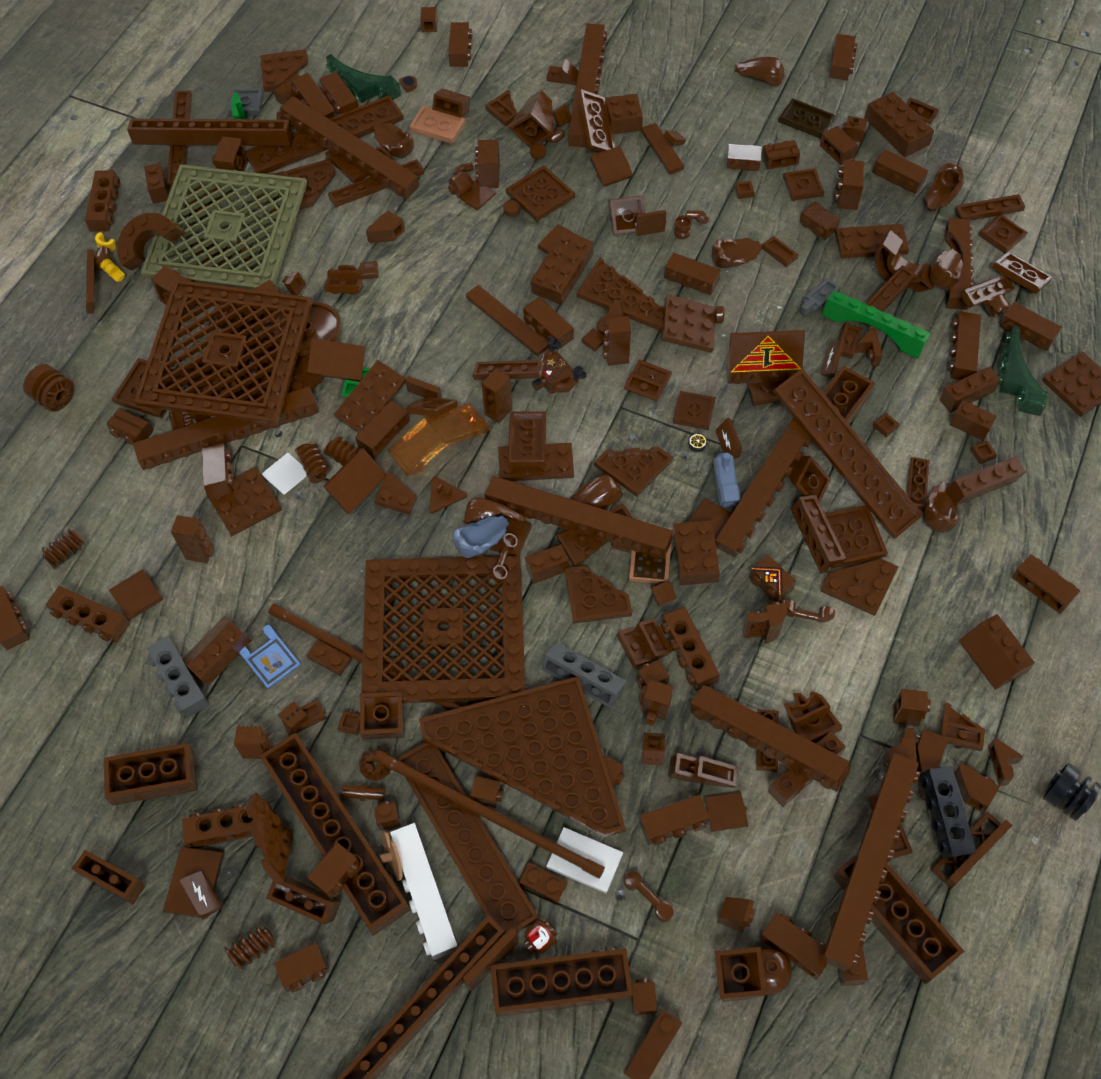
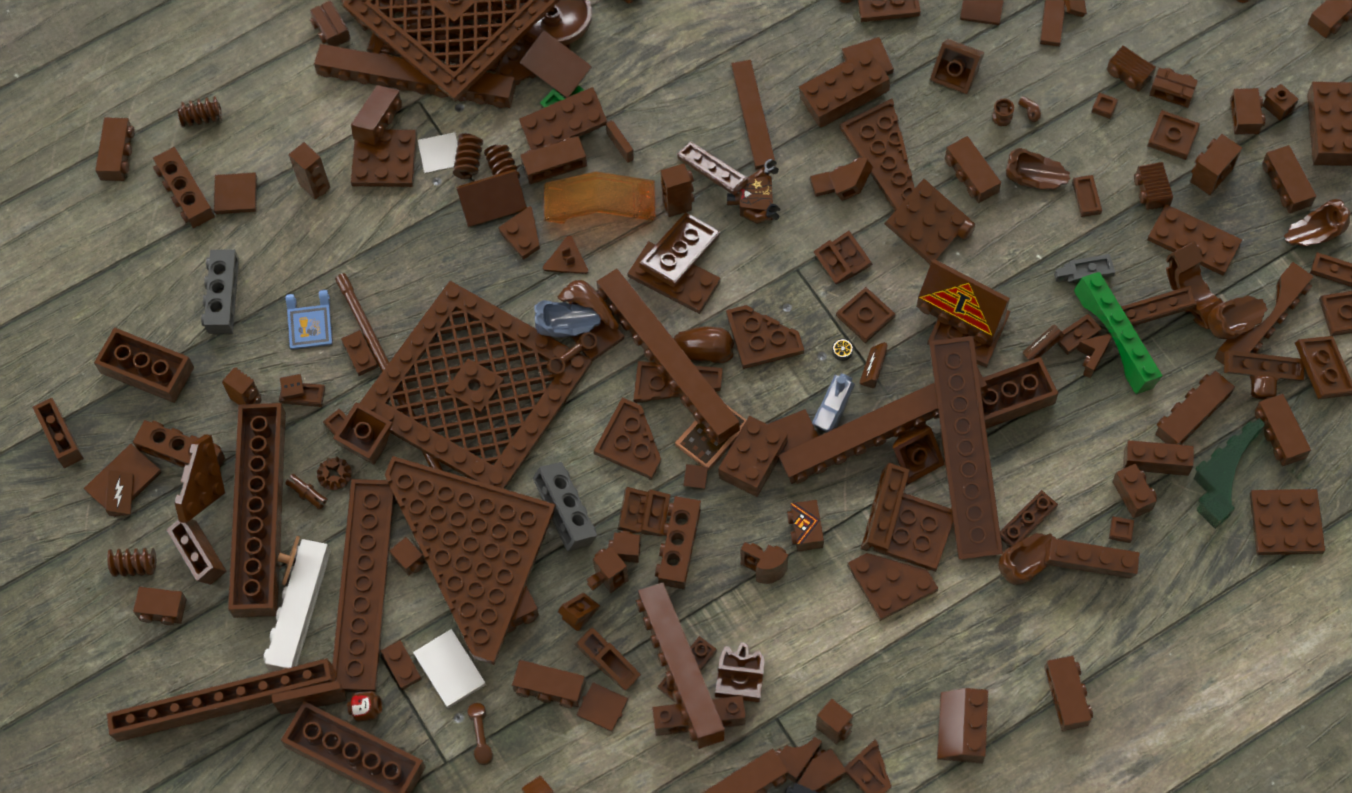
camera: 35 degrees right, 5 degrees up
reddish brown slope [183,615,252,685] -> none
reddish brown brick [307,842,360,899] -> none
reddish brown piece [374,750,605,879] -> none
reddish brown brick [374,801,401,831] -> none
reddish brown tile [406,396,458,417] -> none
reddish brown brick [523,297,574,350] -> none
reddish brown brick [525,544,569,584] -> none
reddish brown brick [603,316,631,366] -> none
reddish brown piece [635,210,667,236] -> none
dark brown tile [778,98,836,139] -> none
reddish brown bar [780,599,835,623] -> none
reddish brown tile [872,413,899,438] -> none

